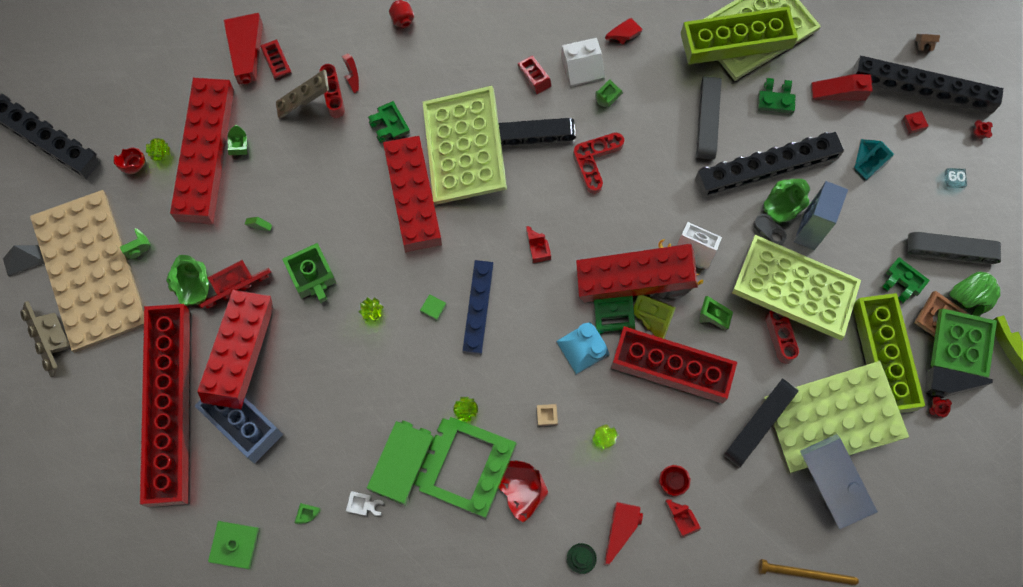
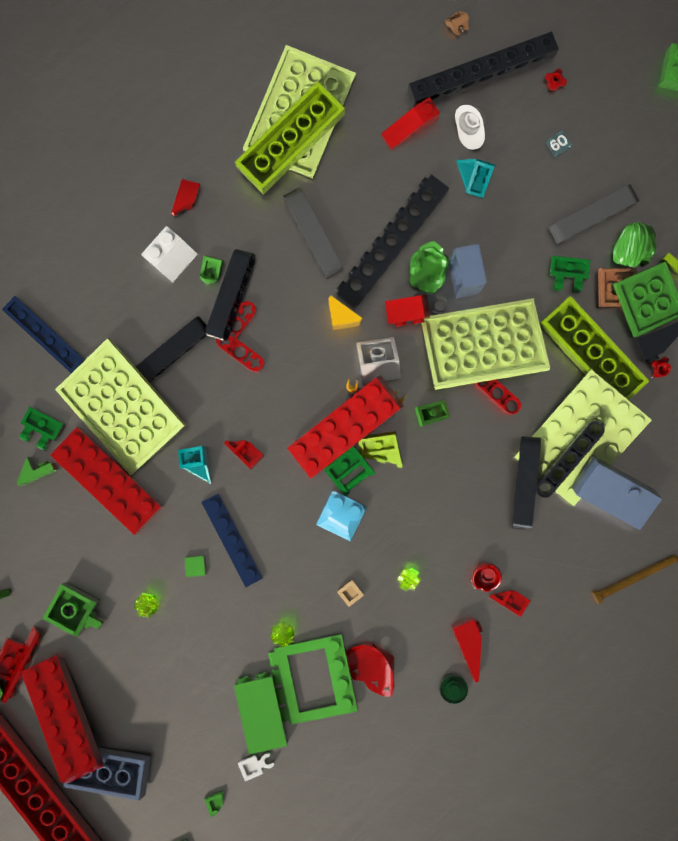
camera: 30 degrees left, 15 degrees up
red slope [517,55,552,94] -> none
red brick [611,326,738,404] -> none
green plate [757,78,796,114] -> none
red plate [903,111,929,134] -> none
none -> dark blue plate [2,296,85,374]
none -> bright green slope [17,457,58,486]
none -> teal slope [178,446,212,484]
none -> black beam [206,249,256,341]
none -> yellow slope [328,296,362,330]
none -> red brick [385,295,430,327]
none -> white piece [455,105,486,150]
none -> black beam [536,418,605,498]

